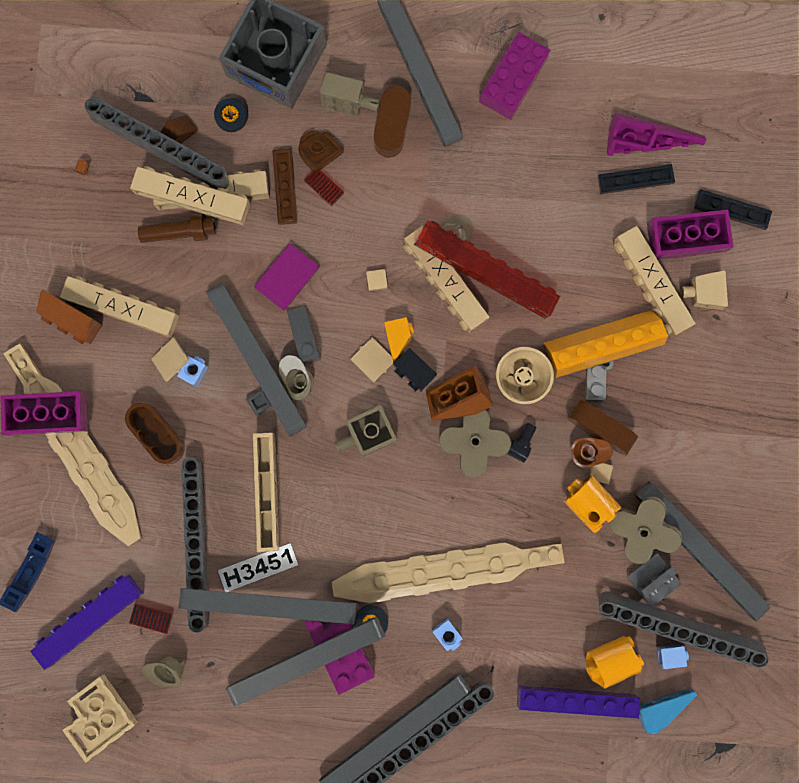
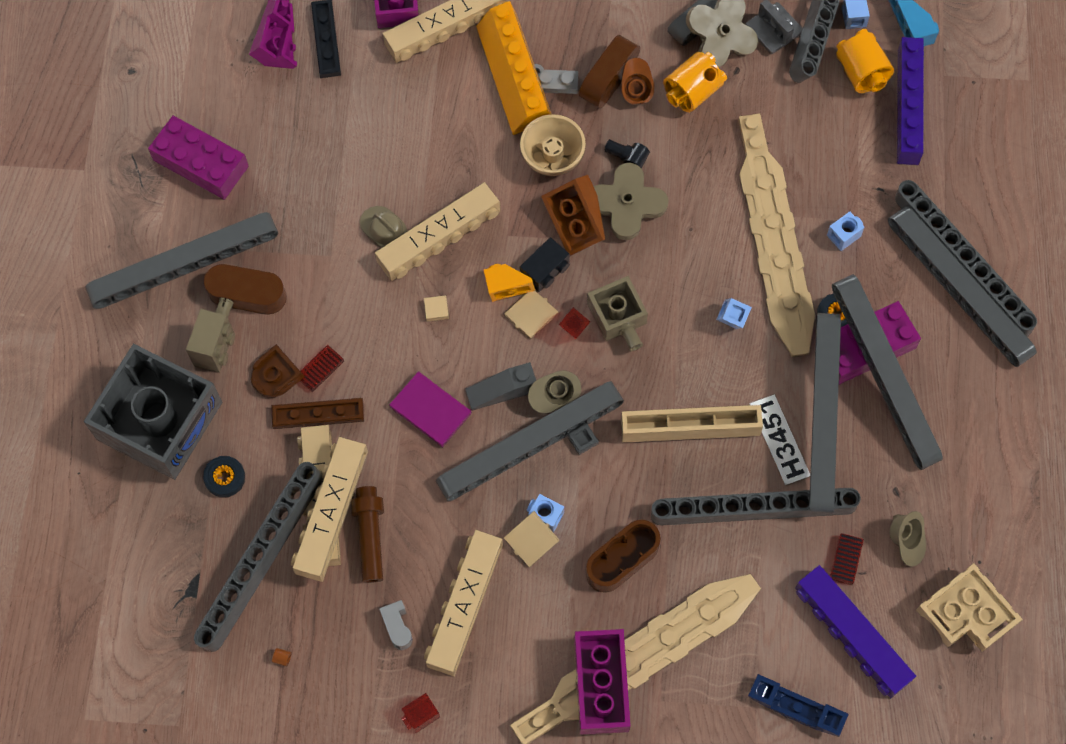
camera: 85 degrees left, 15 degrees down
dark orange slope [36,289,102,344] -> none
reddish brown slope [160,116,198,144] -> none
clear red brick [413,221,560,319] -> none
tan tile [590,463,613,485] -> none
none -> light grey leg [379,600,413,650]
none -> clear red brick [401,693,440,733]
none -> clear red brick [558,307,590,339]
none -> light blue brick [716,298,752,329]

